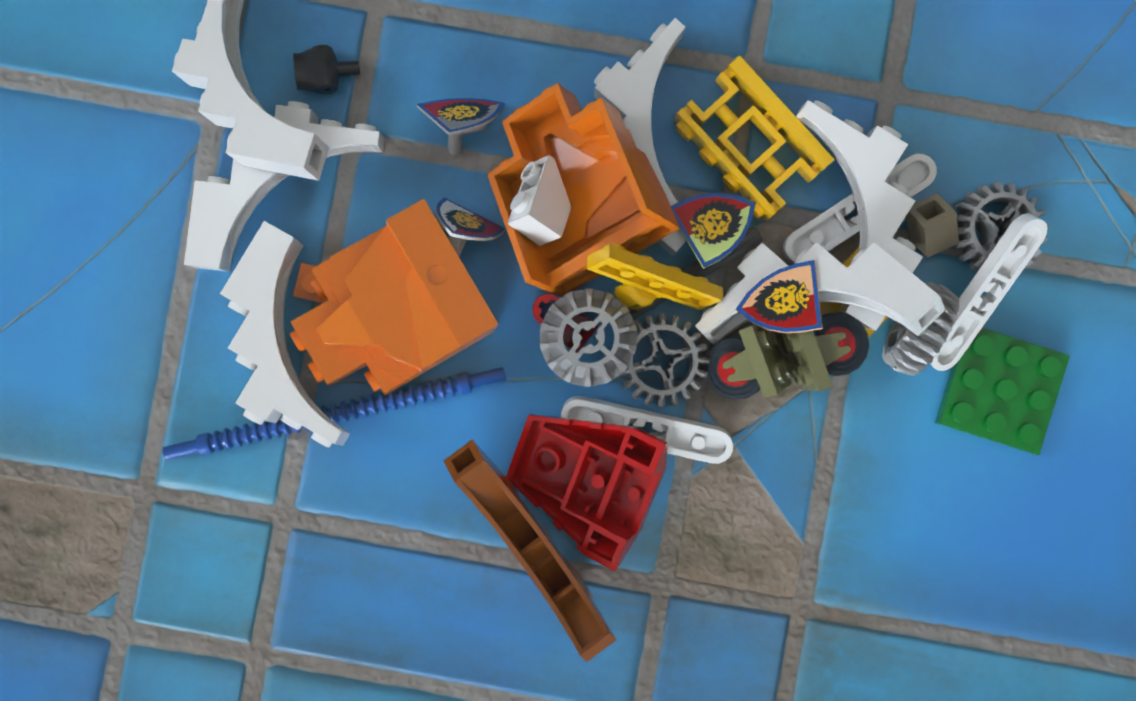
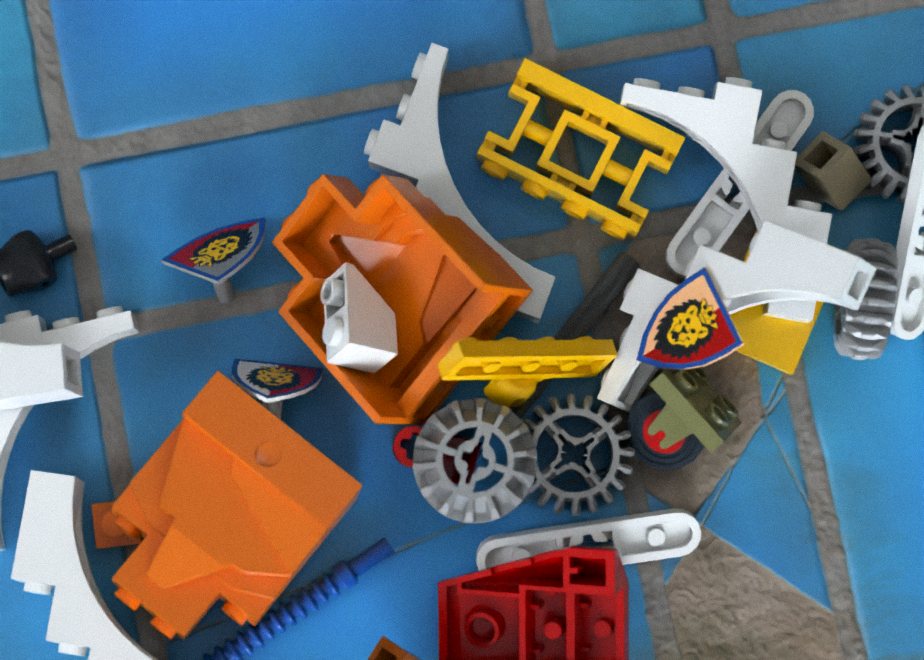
camera: 20 degrees left, 5 degrees down
shield [671,193,756,269] -> none
plate [779,312,869,392] -> none

